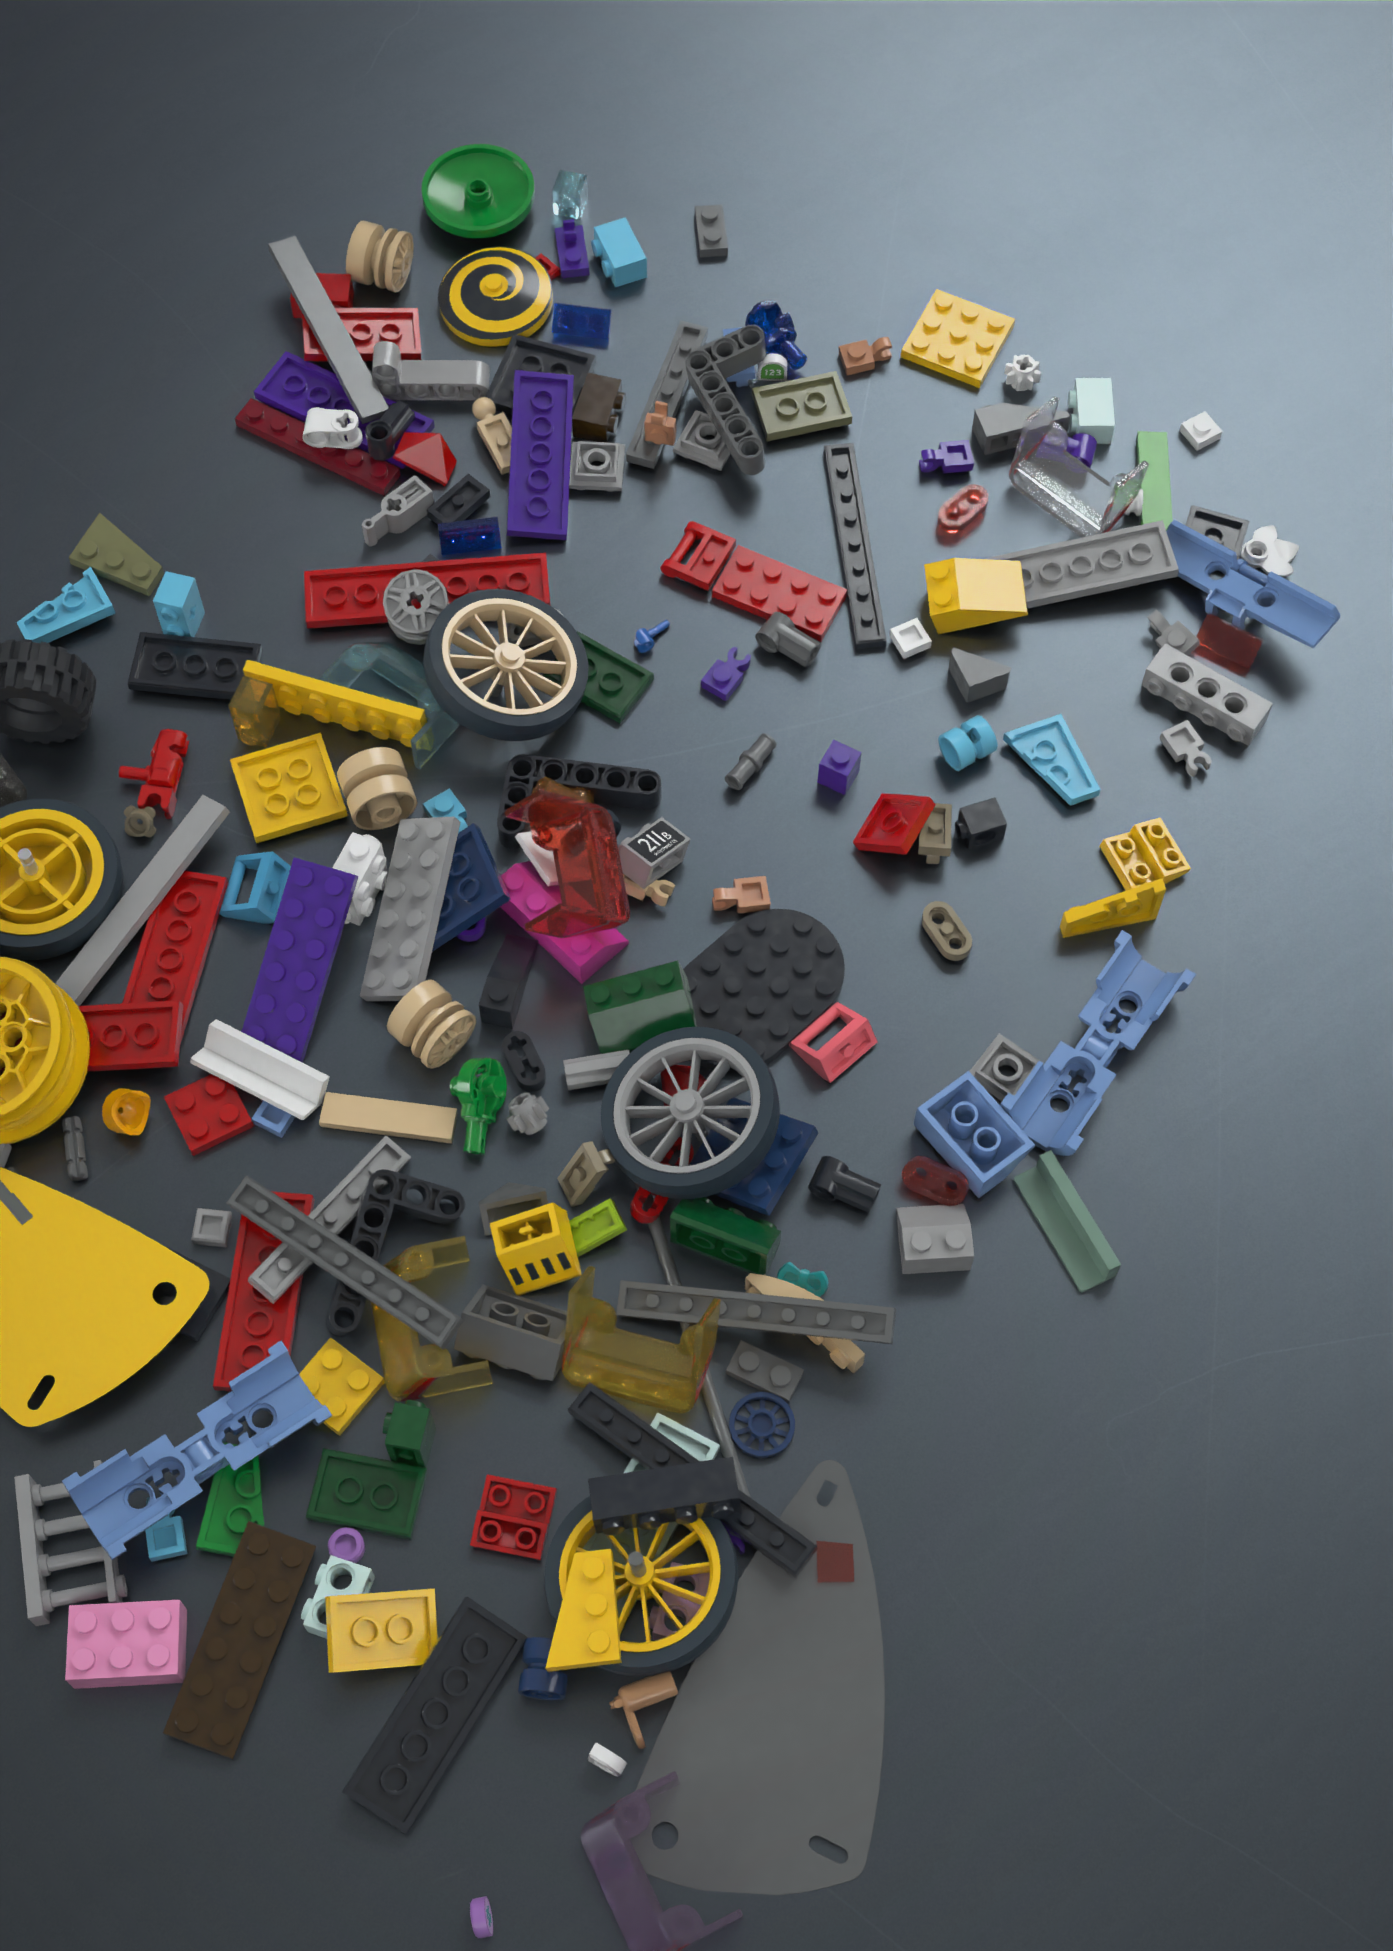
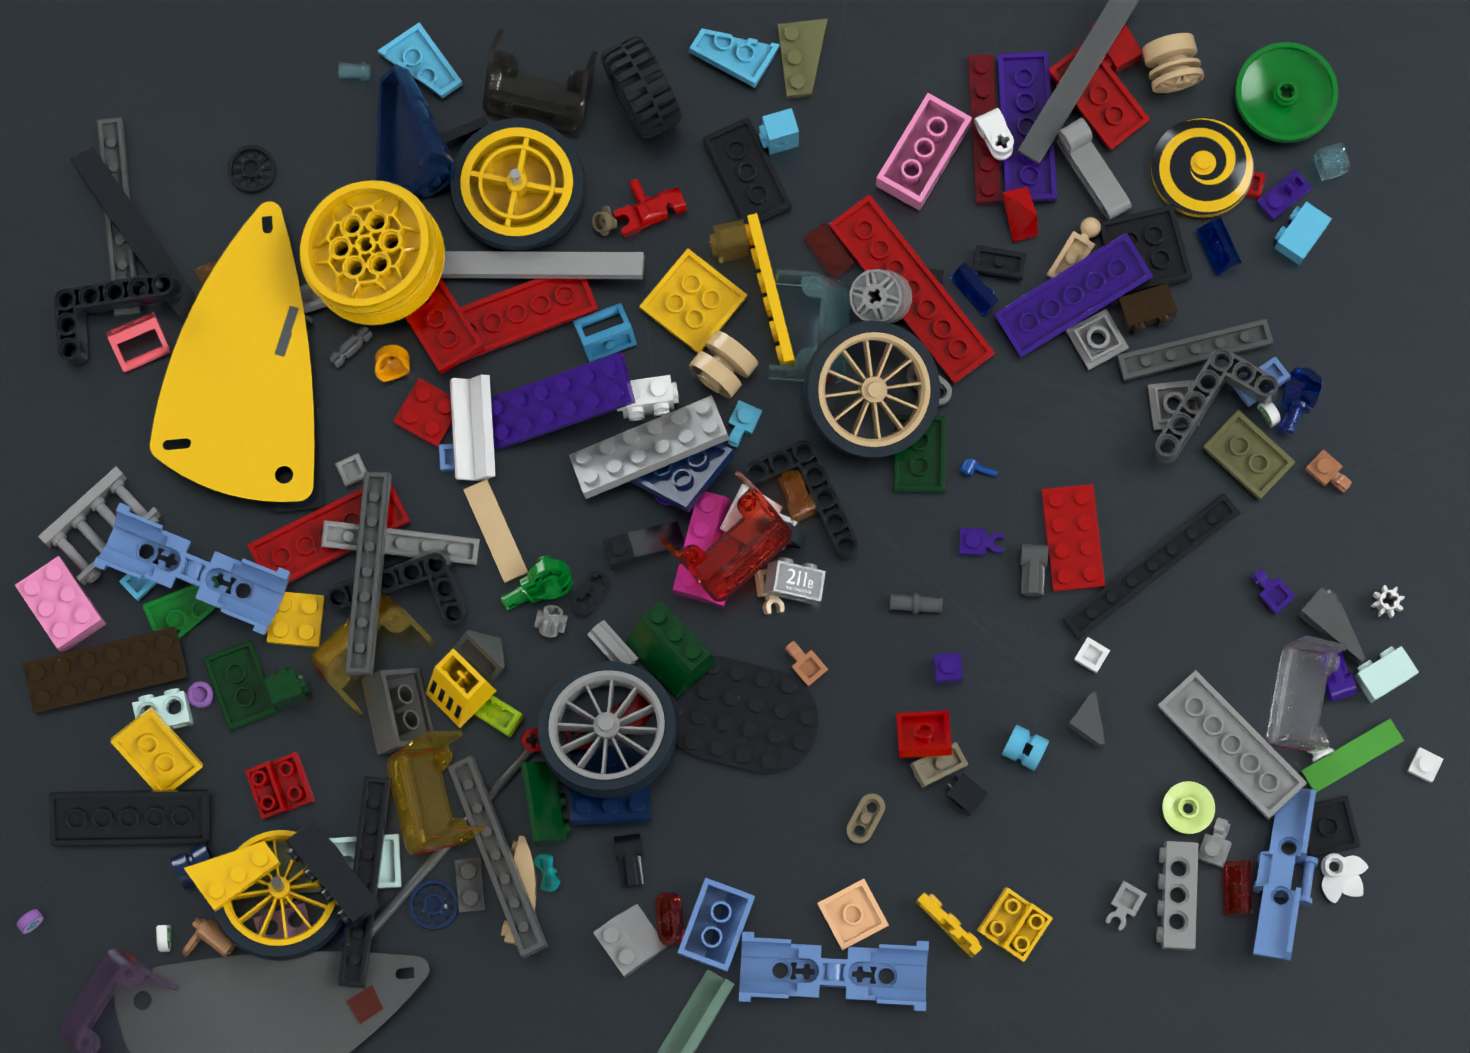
camera: 60 degrees right, 15 degrees up
light grey piece [362,475,434,547] -> none
black piece [365,401,415,461] -> none
tan wheel [387,979,476,1069] -> none
dark tan plate [557,1141,615,1207] -> none
nougat plate [644,401,676,446] -> none
red plate [660,521,736,591] -> none
dark grey plate [695,204,728,257] -> none
coral tile [790,1002,877,1083] -> none
yellow plate [900,289,1015,388] -> none
yellow slope [924,558,1028,635] -> none
clear red plate [937,484,989,533] -> none
light grey piece [969,1033,1045,1103] -> none
medium azure wing [1003,714,1101,806] -> none
none -> clear red plate [804,222,854,279]
none -> light nougat plate [817,879,889,951]
none -> bright pink brick [876,93,972,211]
none -> yellowish green dish [1162,781,1215,834]

